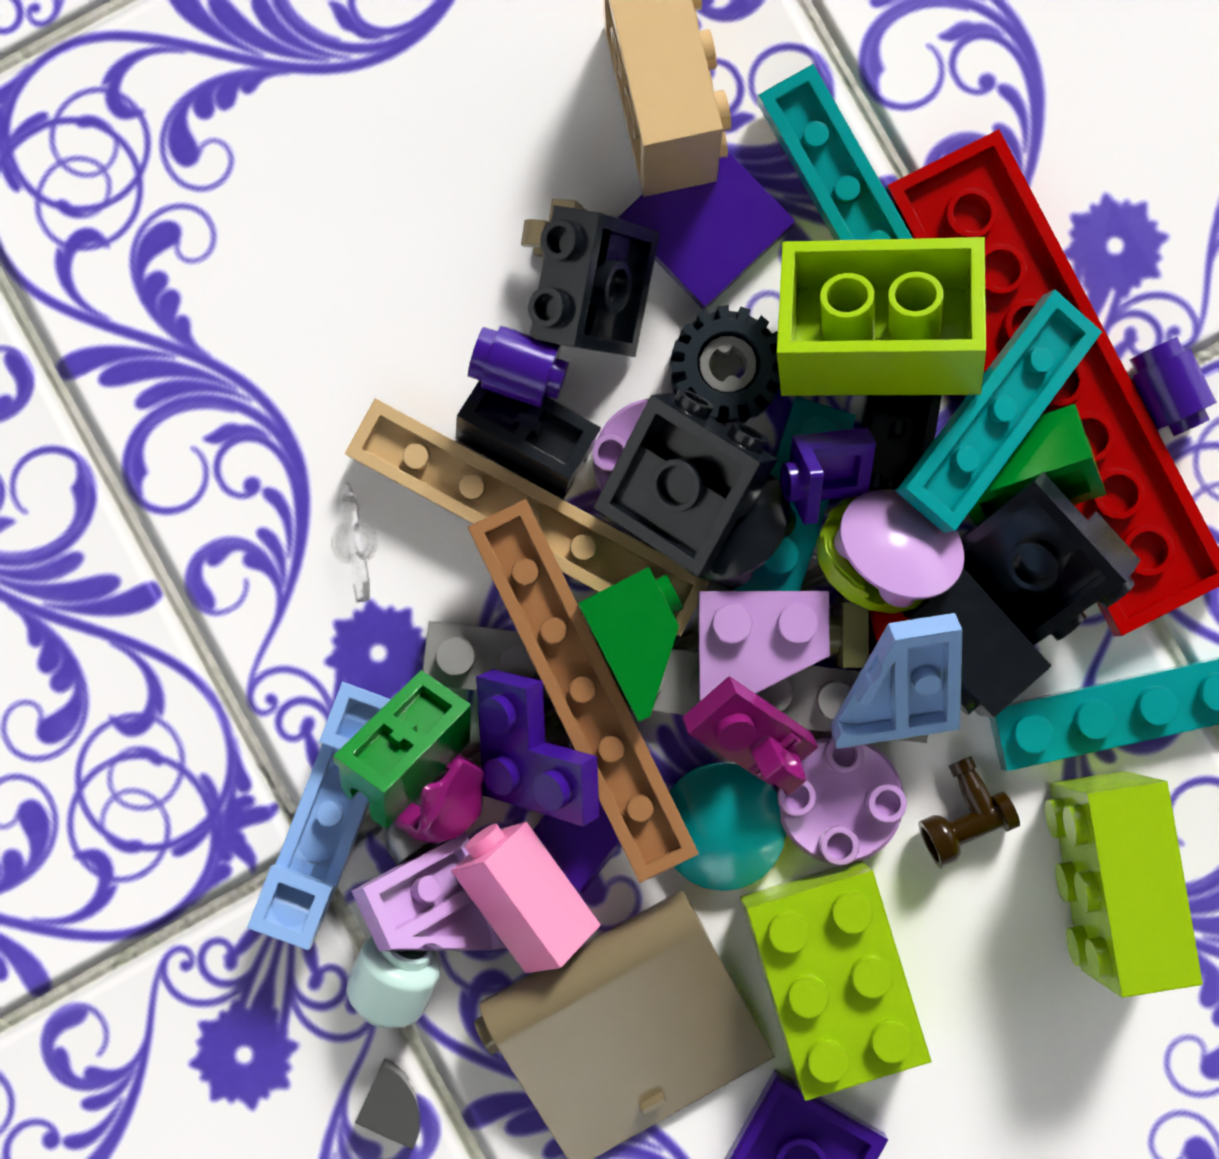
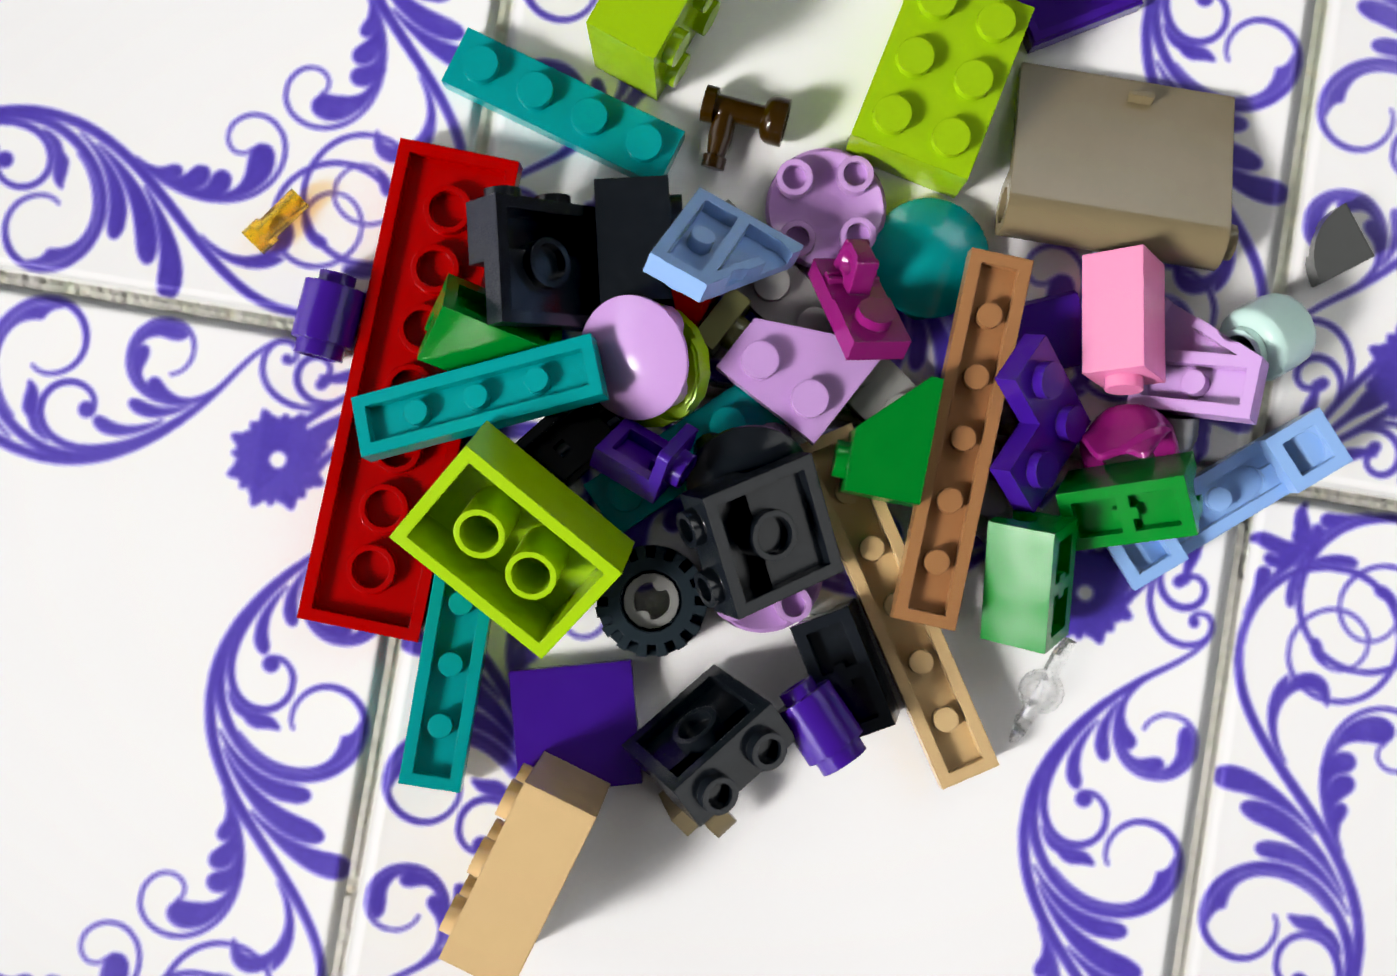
camera: 140 degrees left, 0 degrees up
none -> hinge [980,510,1079,654]

